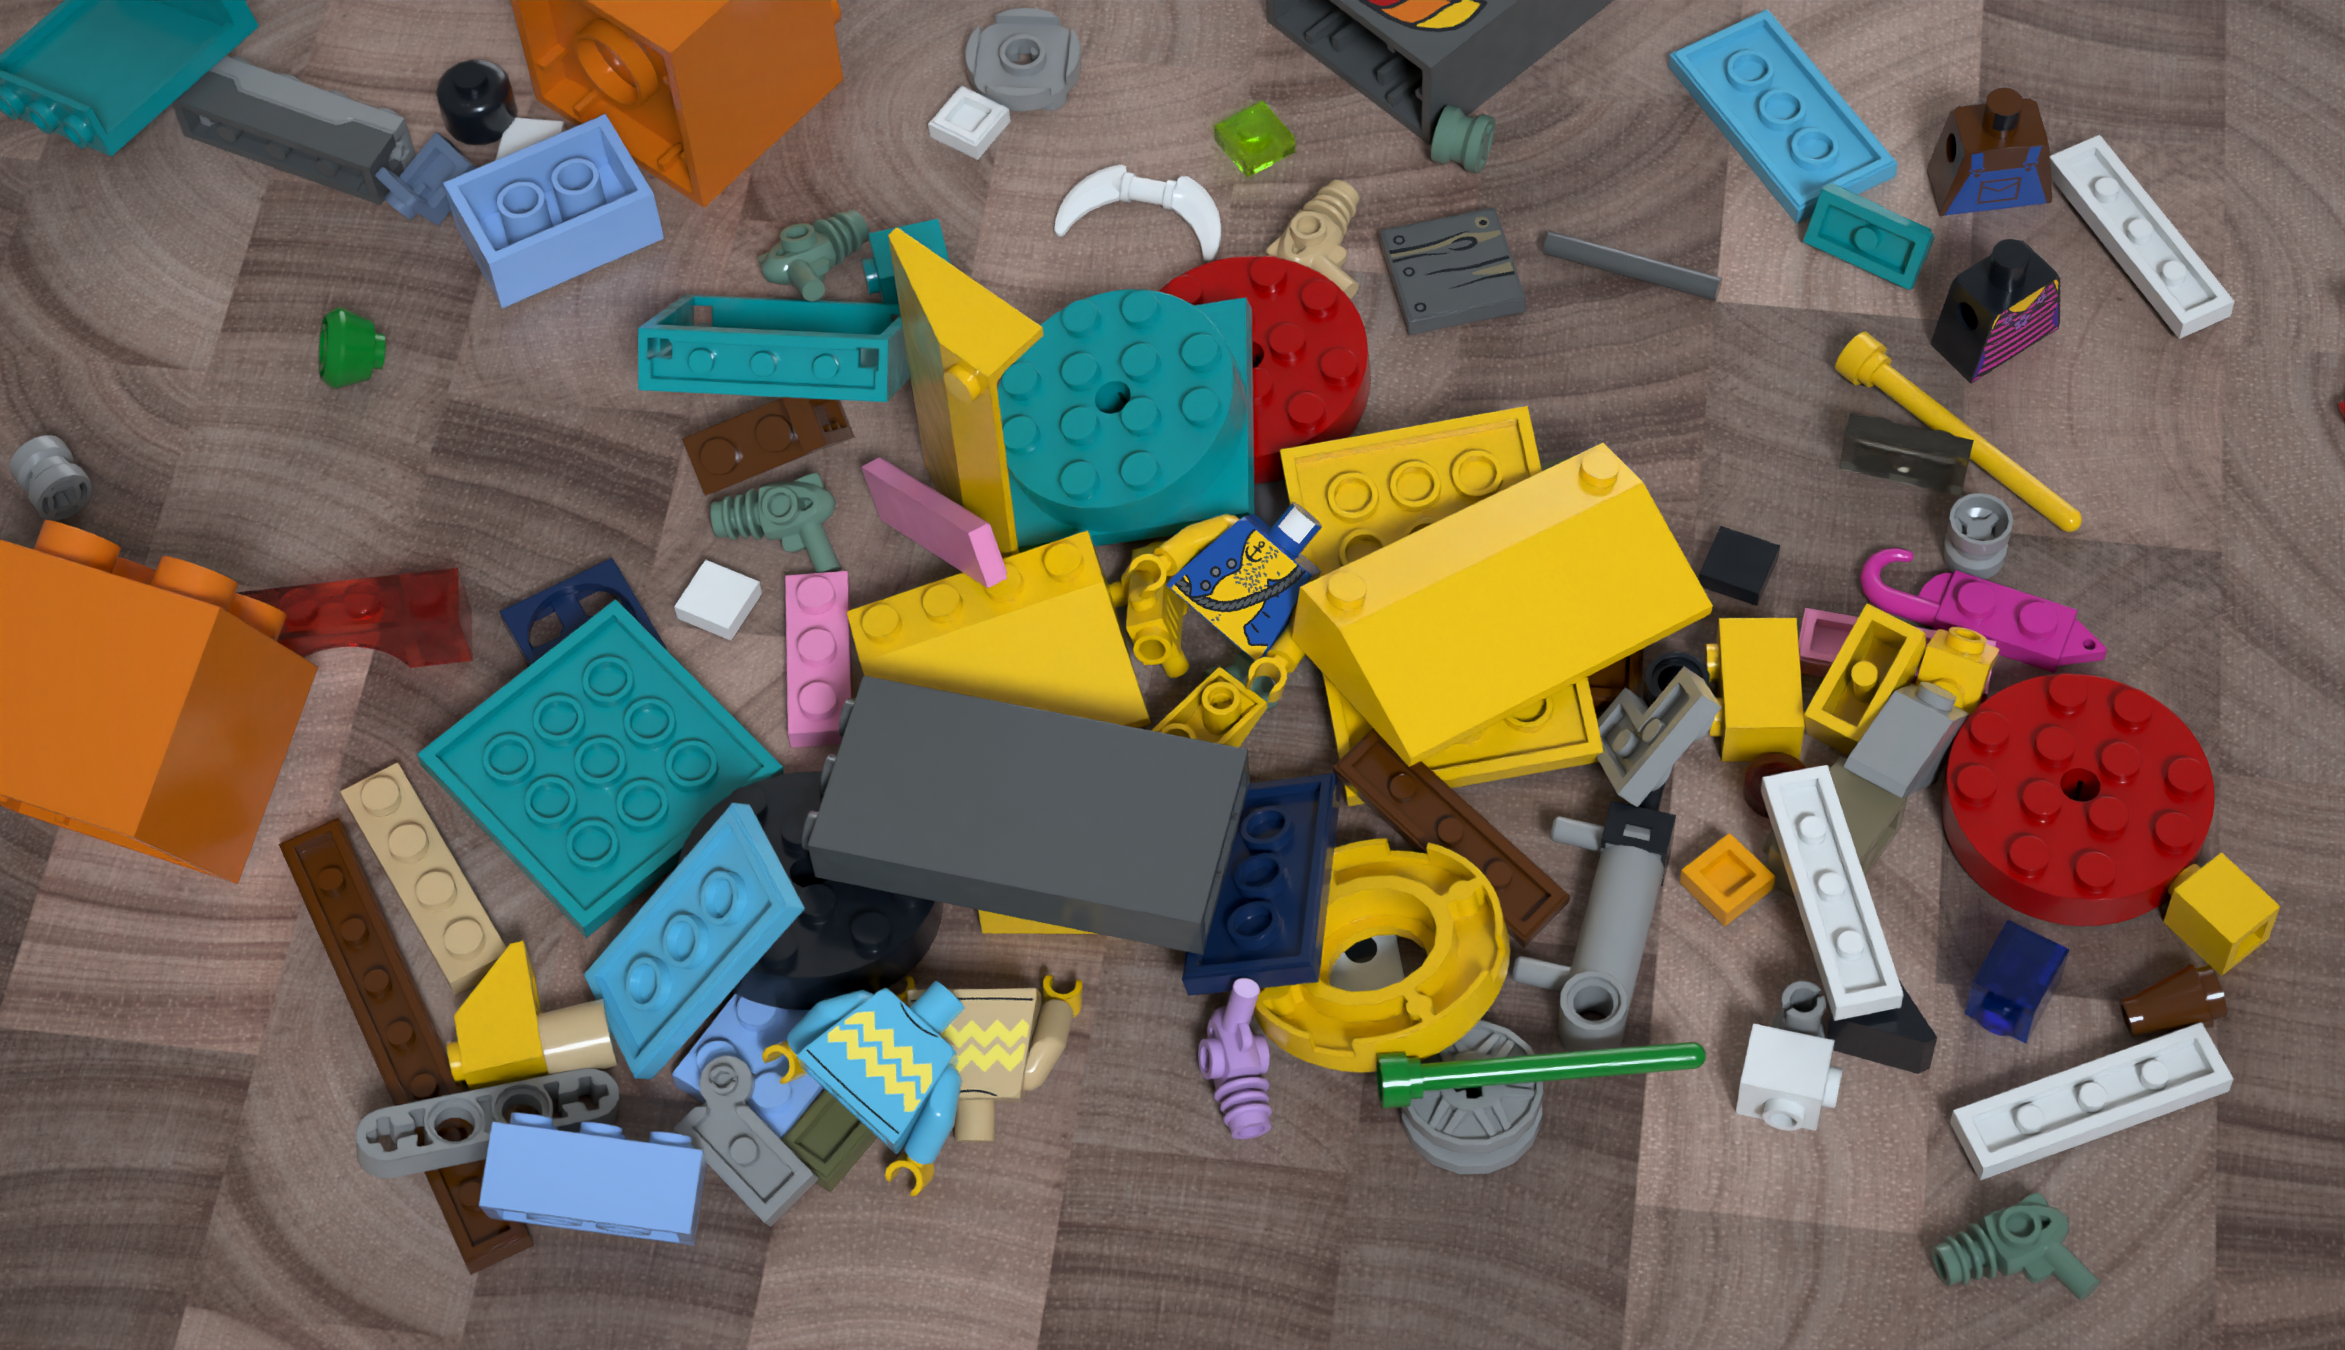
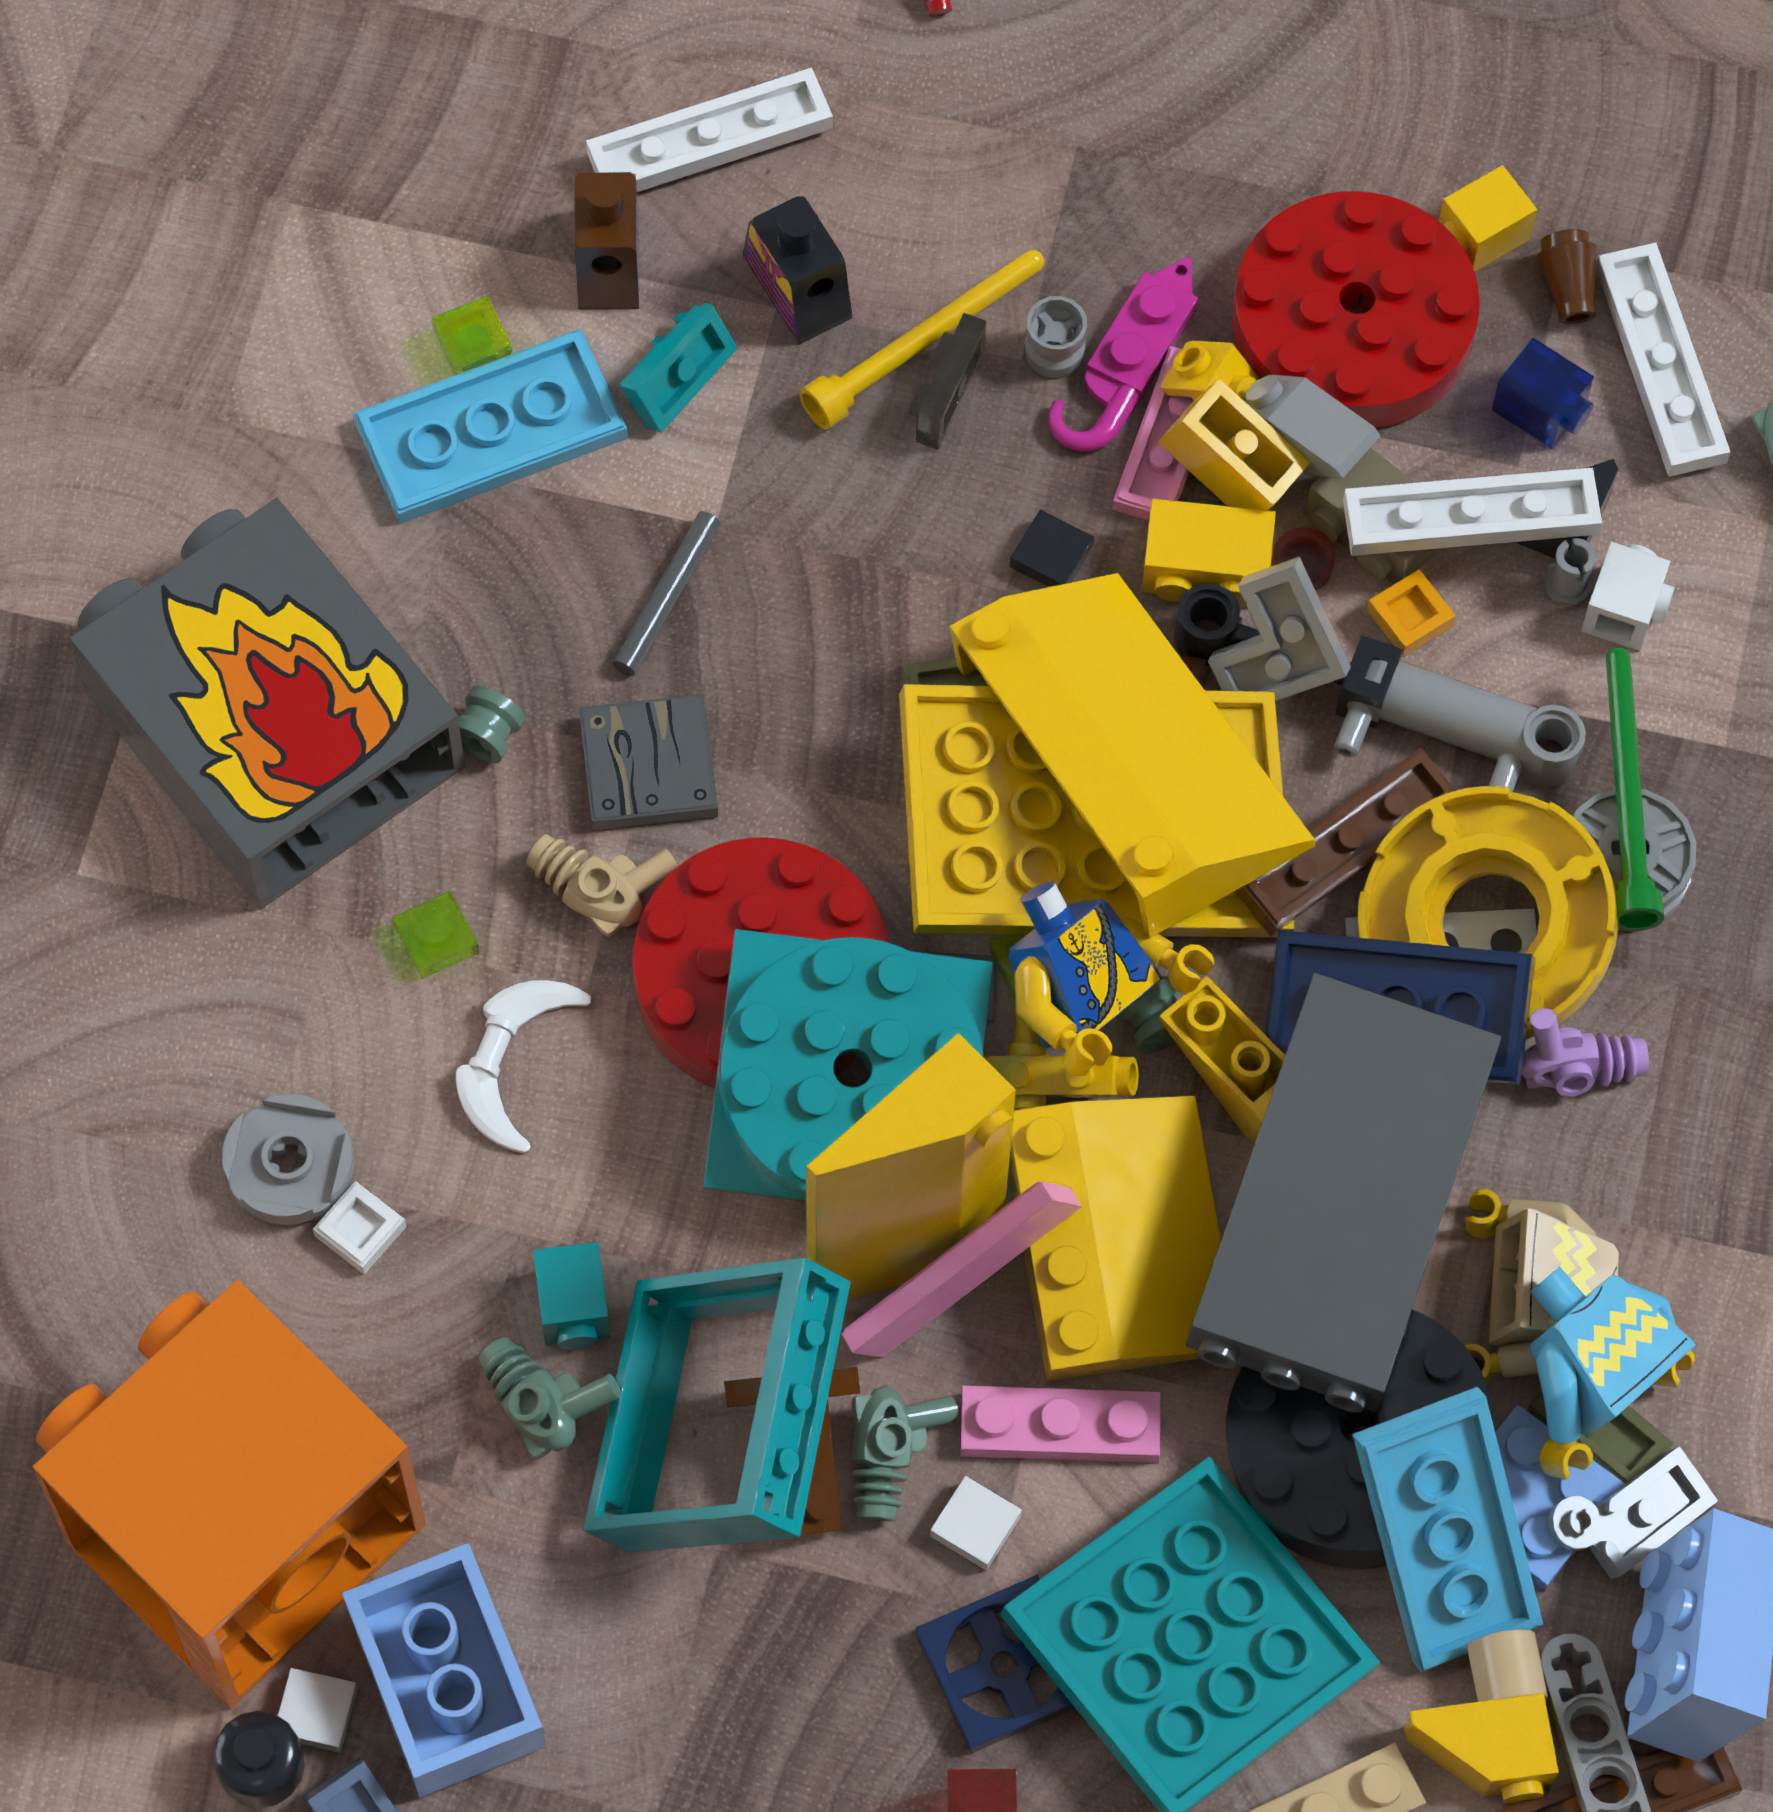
camera: 90 degrees left, 10 degrees up
none -> clear neon green plate [431,296,513,375]

